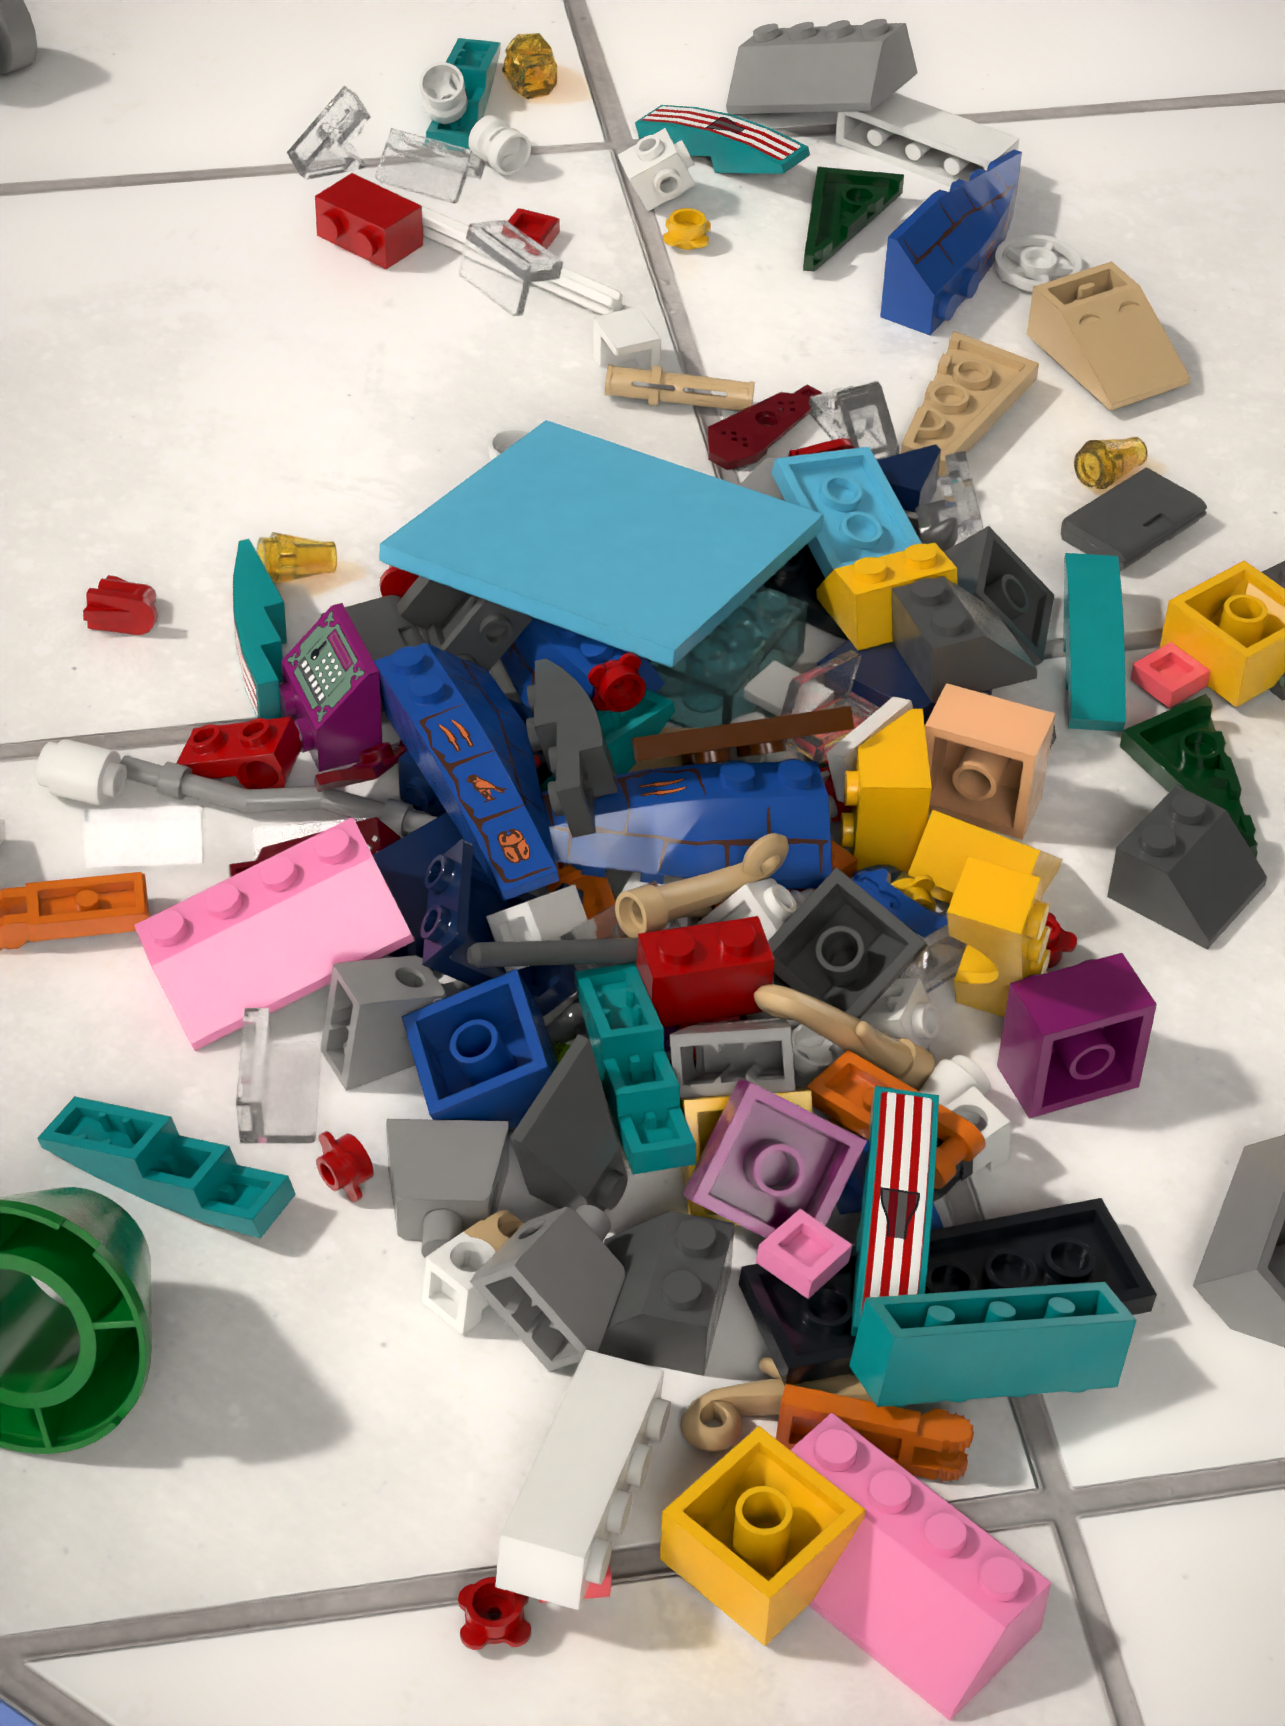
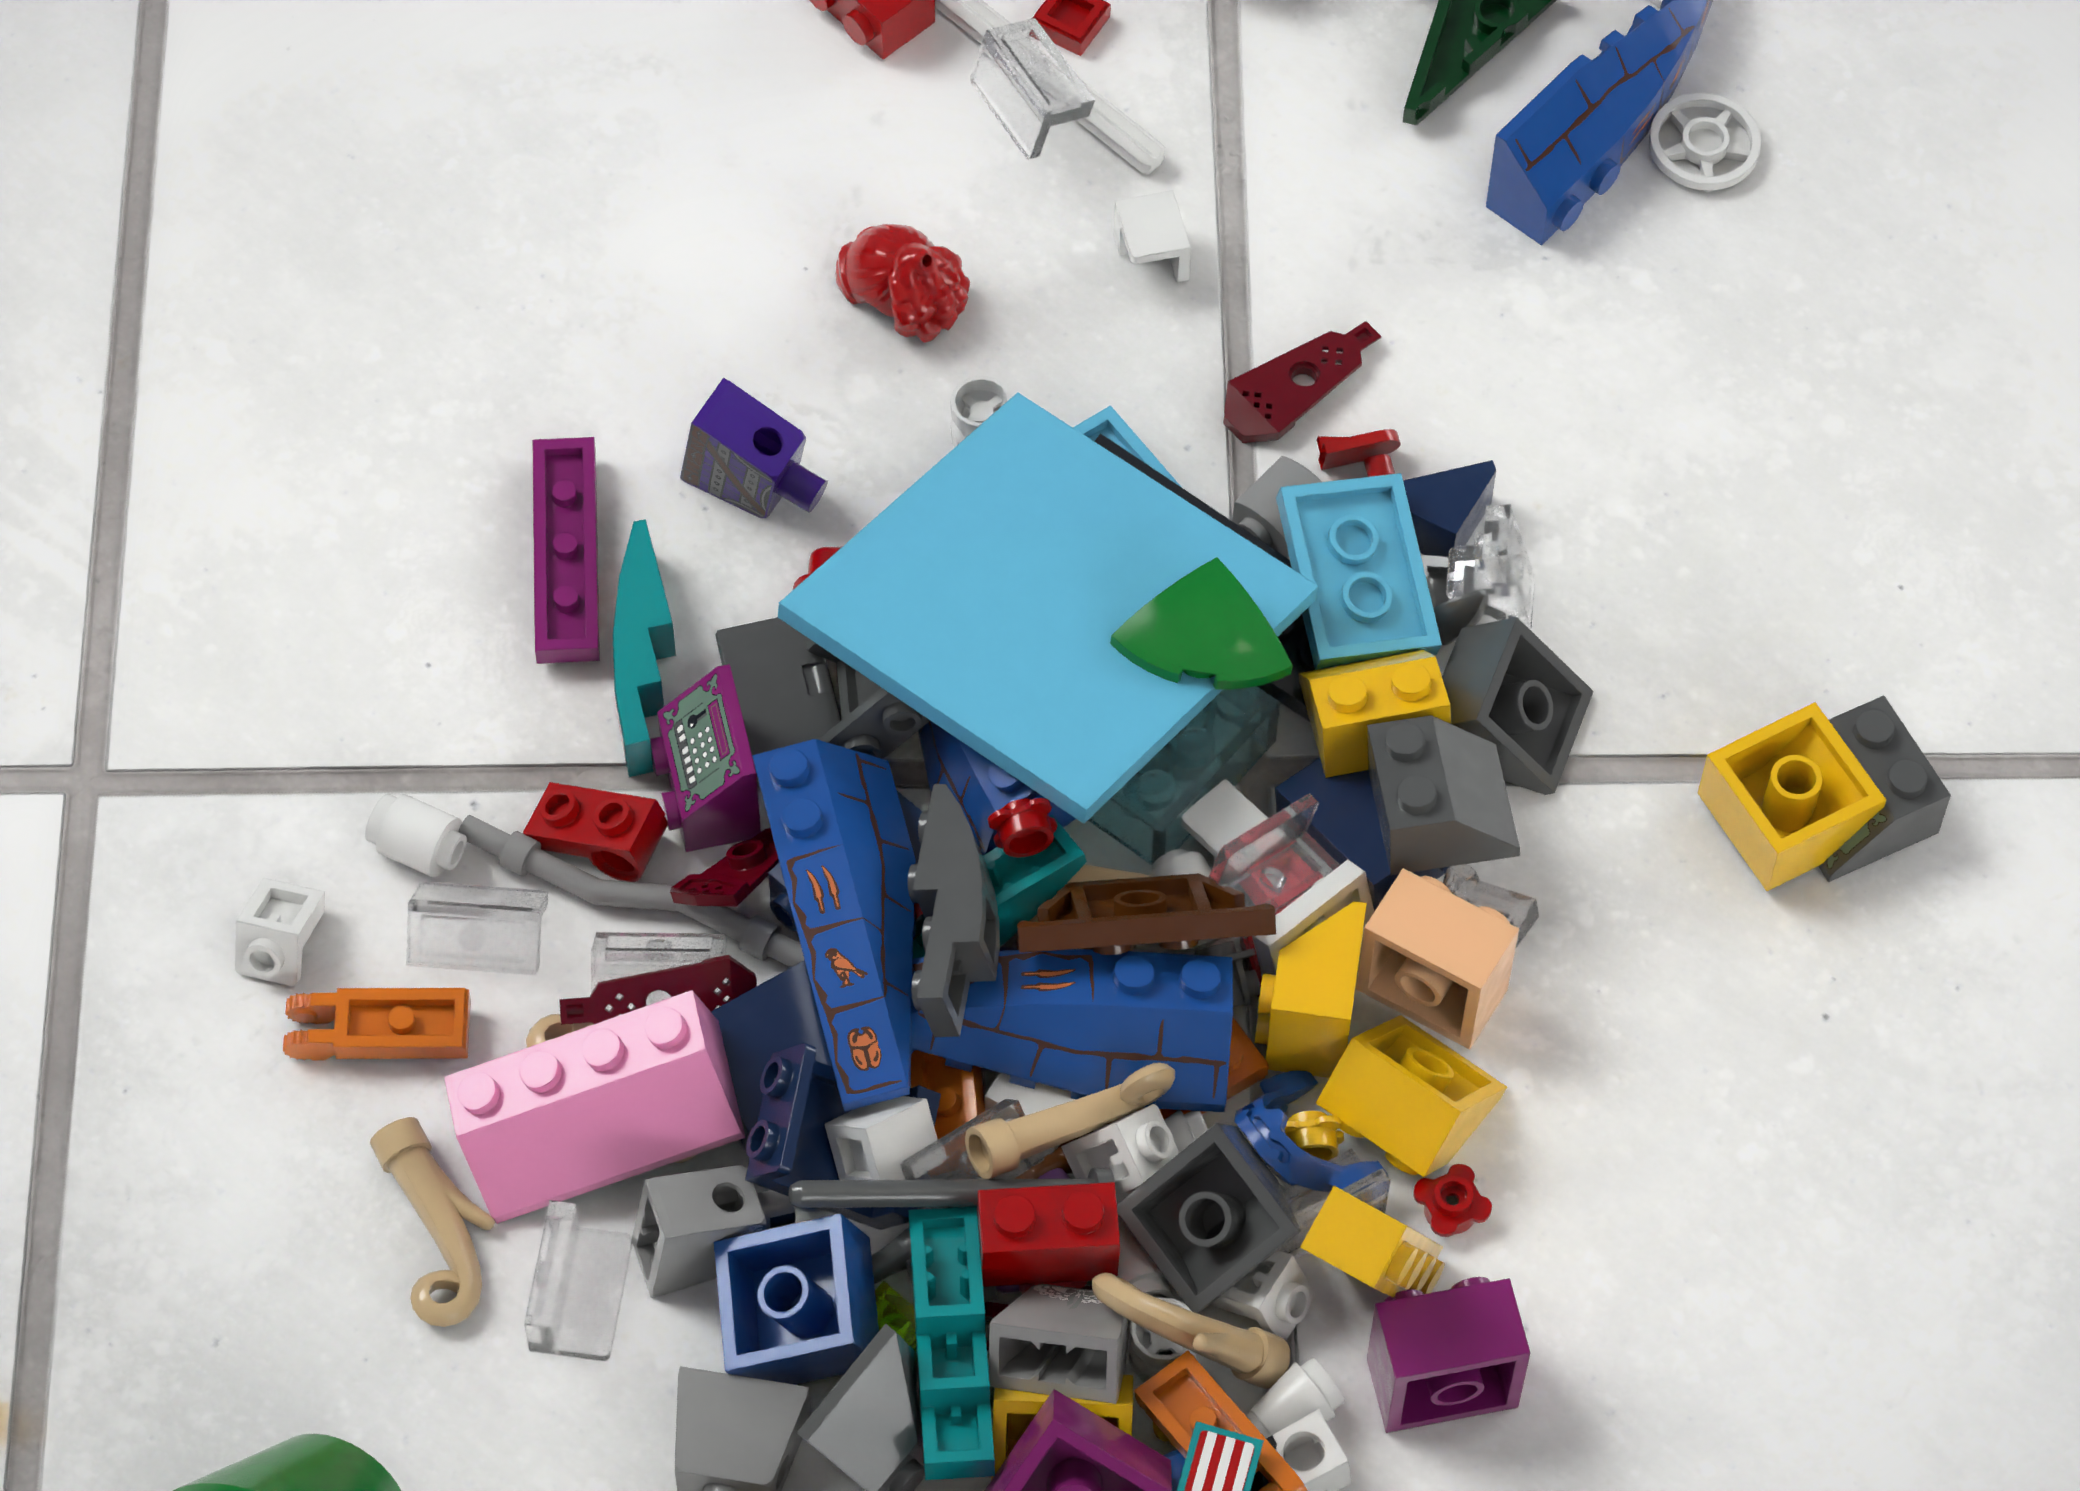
camera: 10 degrees right, 15 degrees up
teal slope [37,1096,296,1239] -> none
red piece [83,575,158,635] -> none
clear yellow cone [257,532,337,585] -> none
red plate [316,1131,374,1202] -> none
tan pin [605,364,755,411] -> none
yellow plate [663,208,711,250] -> none
clear slope [809,381,900,460] -> none
tan wing [900,331,1039,478] -> none
tan slope [1027,261,1190,411] -> none
dark grey piece [1061,467,1207,571] -> none
teal slope [1063,553,1126,732] -> none
clear yellow cone [1074,436,1148,489] -> none
dark grey slope [1107,785,1267,950] -> none
dark green wing [1120,694,1258,858] -> none
coral plate [1130,642,1210,708] -> none
none -> tan plant [370,1117,495,1327]
none -> magenta plate [532,437,600,664]
none -> dark purple torso [680,377,828,518]
none -> red hair [835,224,970,342]
none -> green brick [1110,557,1293,690]

